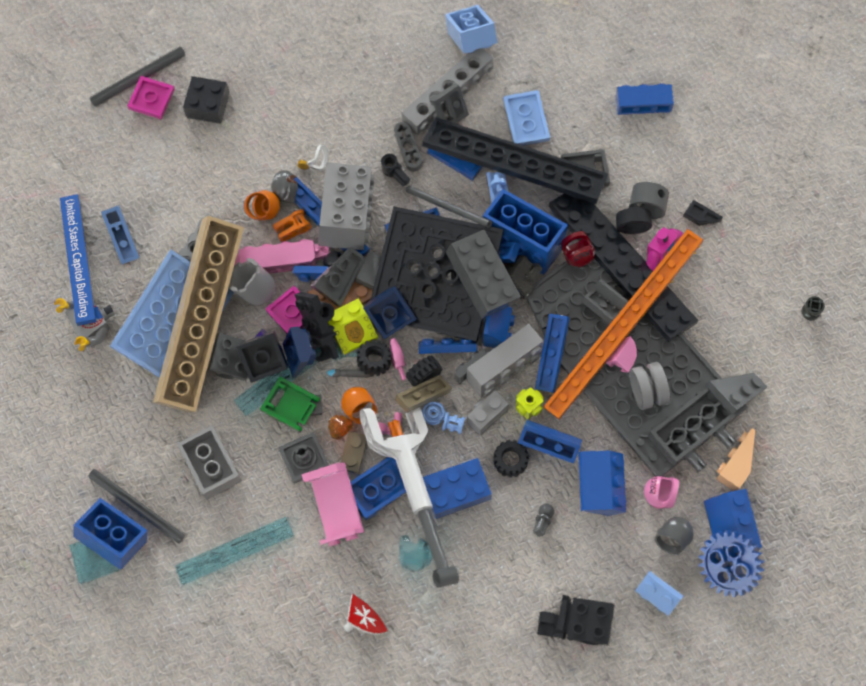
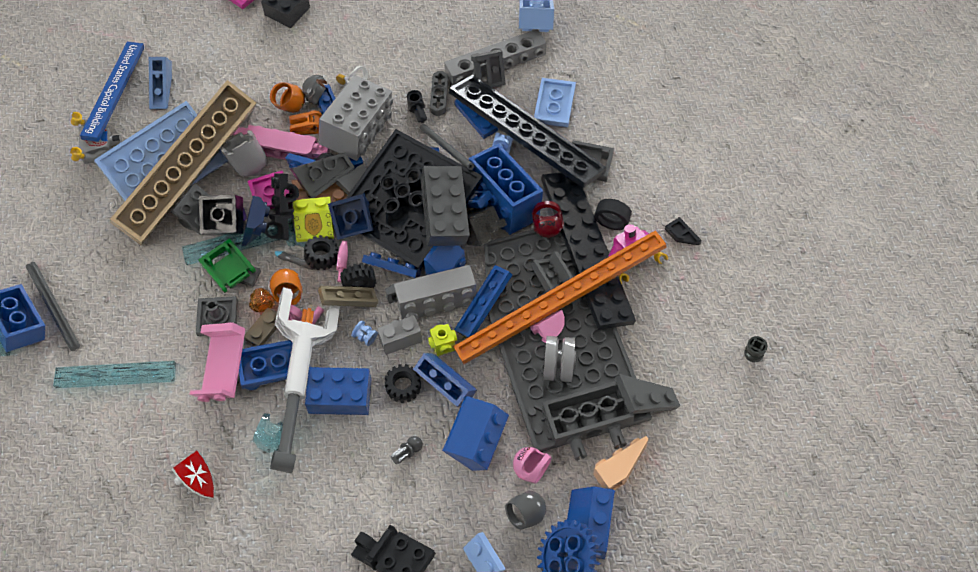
camera: 20 degrees right, 10 degrees down
light grey brick [177,425,242,500] -> none
light blue plate [421,402,446,425] -> none
blue brick [616,83,674,115] -> none
dark grey piece [629,182,669,219] -> none

